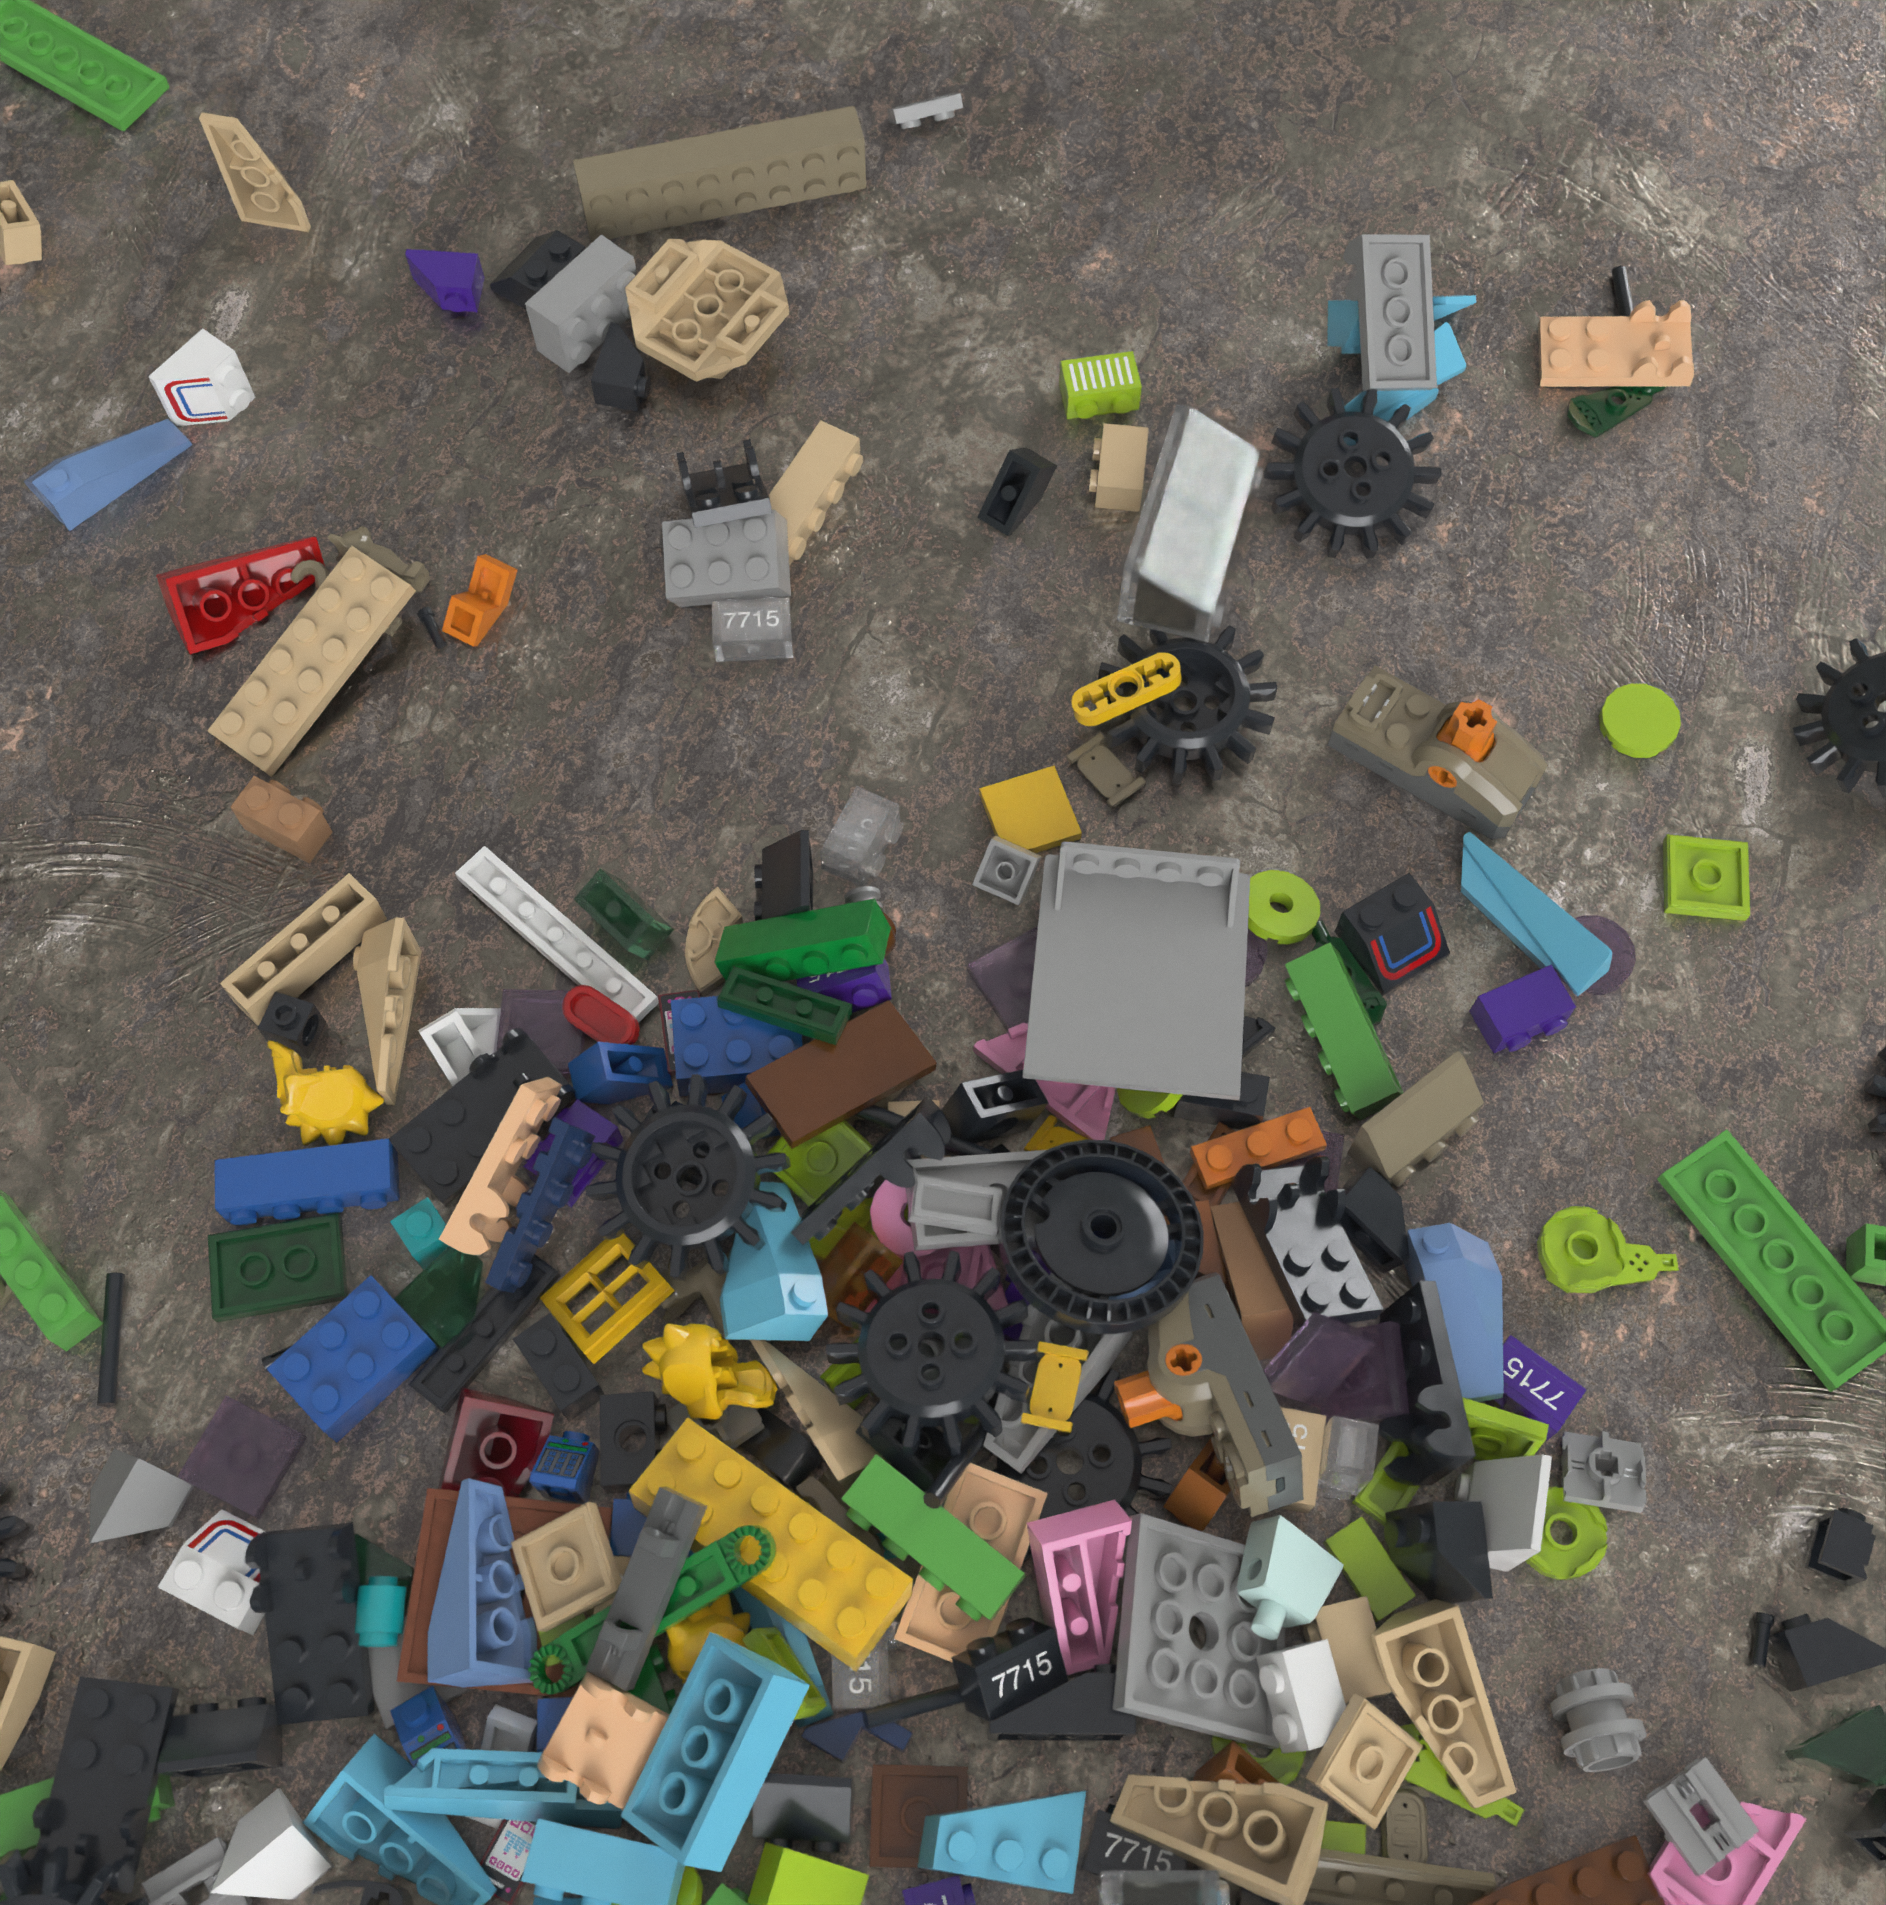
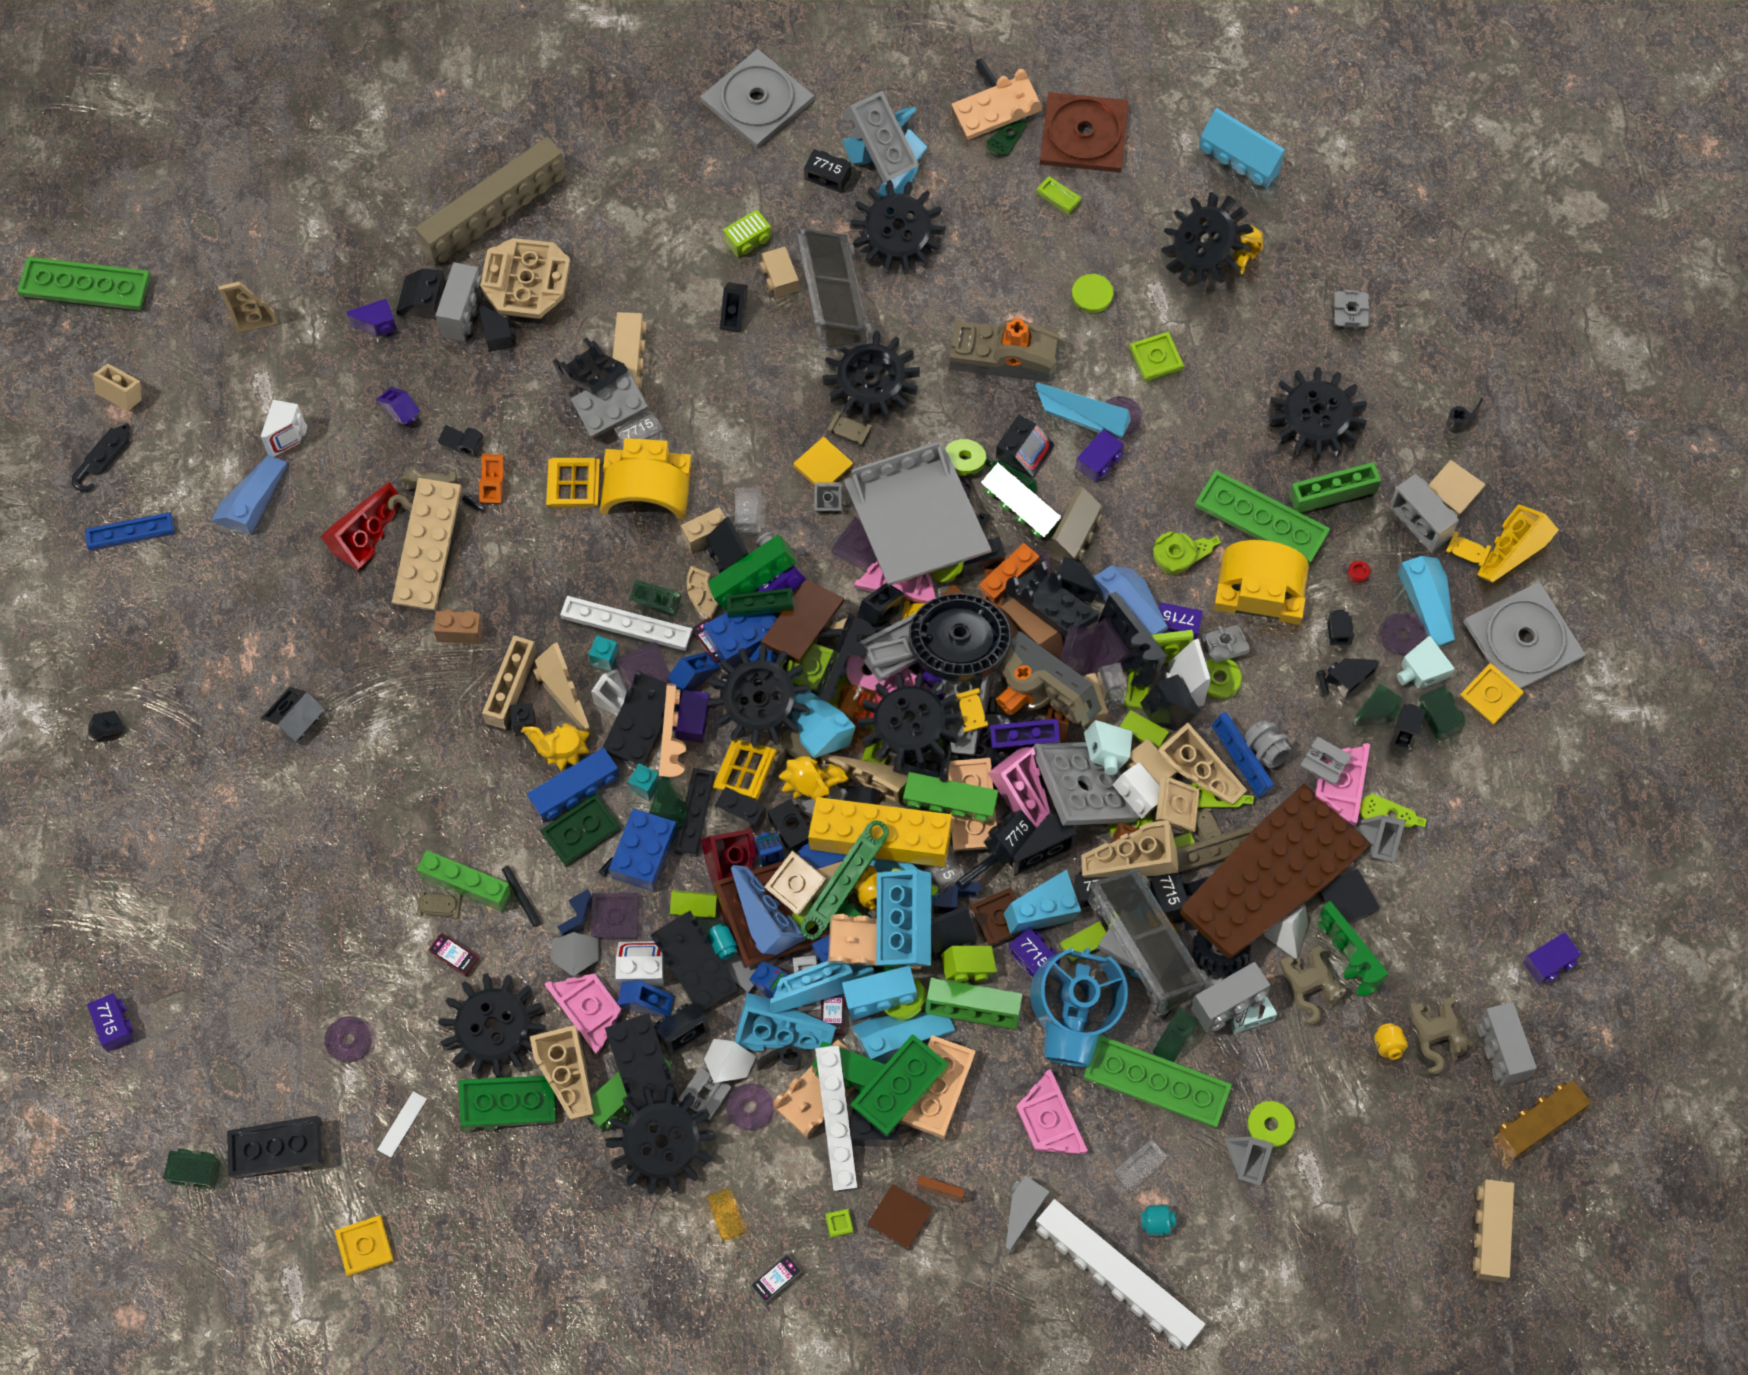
camera: 25 degrees left, 0 degrees up
dark blue wing [485,1117,596,1293] -> none
red tile [562,985,640,1045] -> none
dark grey hinge [585,1487,707,1691] -> none
light grey plate [887,93,963,129] -> none
yellow beam [1071,653,1182,726] -> none
none -> dark purple slope [375,387,420,424]
none -> black panel [438,425,484,456]
none -> bright pink wing [545,974,622,1055]
none -> yellow piece [546,458,600,508]
none -> dark blue slope [557,889,592,937]
none -> teal brick [588,635,619,671]
none -> yellow piece [600,438,692,519]
none -> blue slope [617,980,674,1017]
none -> lime tile [670,890,717,918]
none -> tan brick [680,507,725,554]
none -> light grey piece [700,49,814,149]
none -> black brick [804,149,852,193]
none -> dark purple brick [990,719,1060,750]
none -> lime tile [1036,176,1081,215]
none -> copper piece [1040,92,1129,173]
none -> blue tile [1211,712,1274,798]
none -> yellow piece [1213,540,1309,625]

